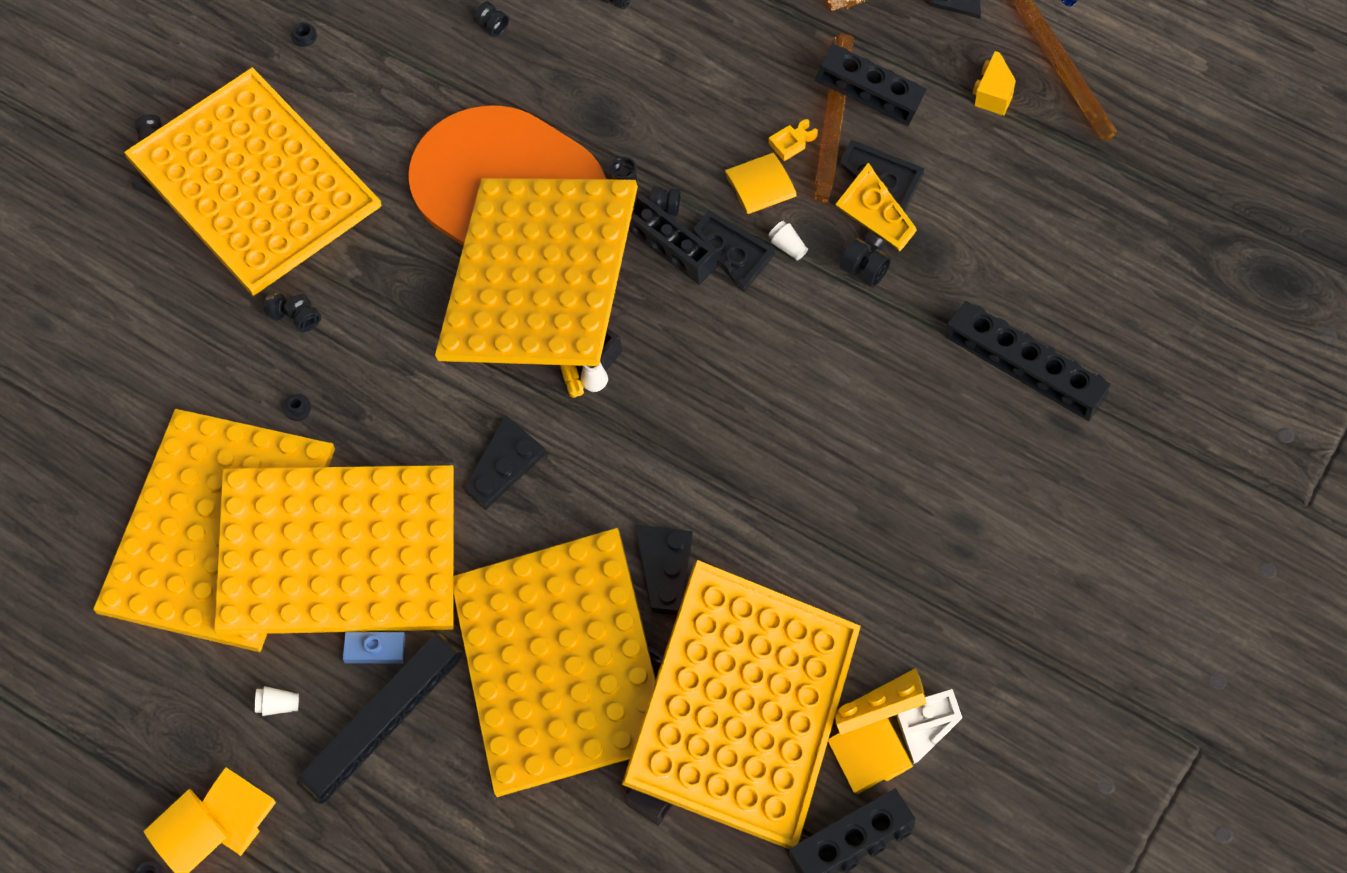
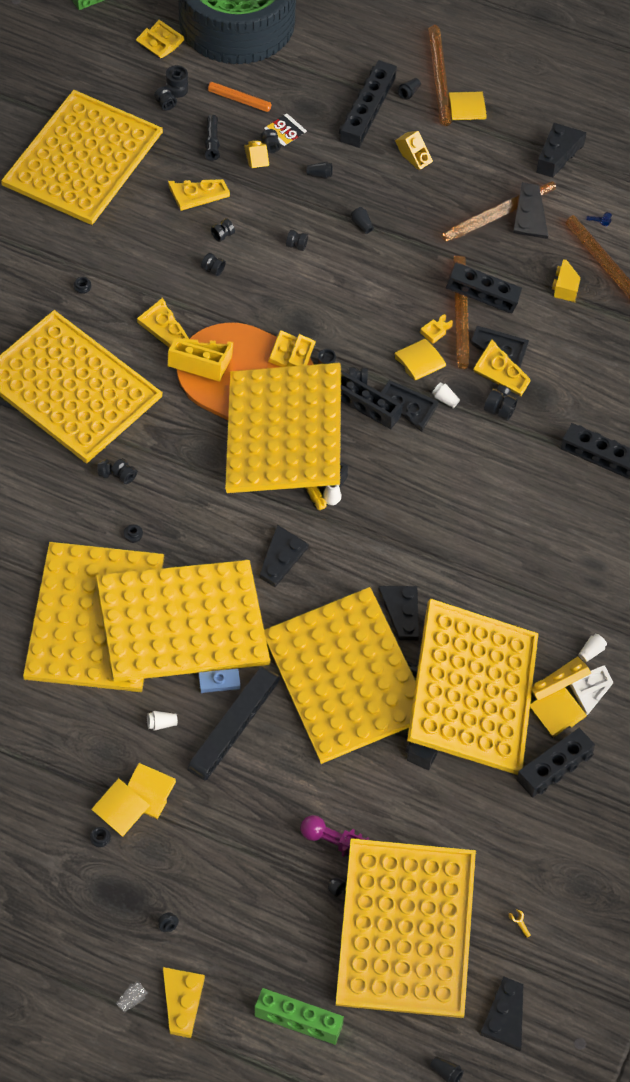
camera: 15 degrees left, 5 degrees down
none -> yellow wing [137,298,189,348]
none -> yellow wedge [168,338,233,382]
none -> yellow slope [268,330,316,367]
none -> white cone [578,634,607,662]

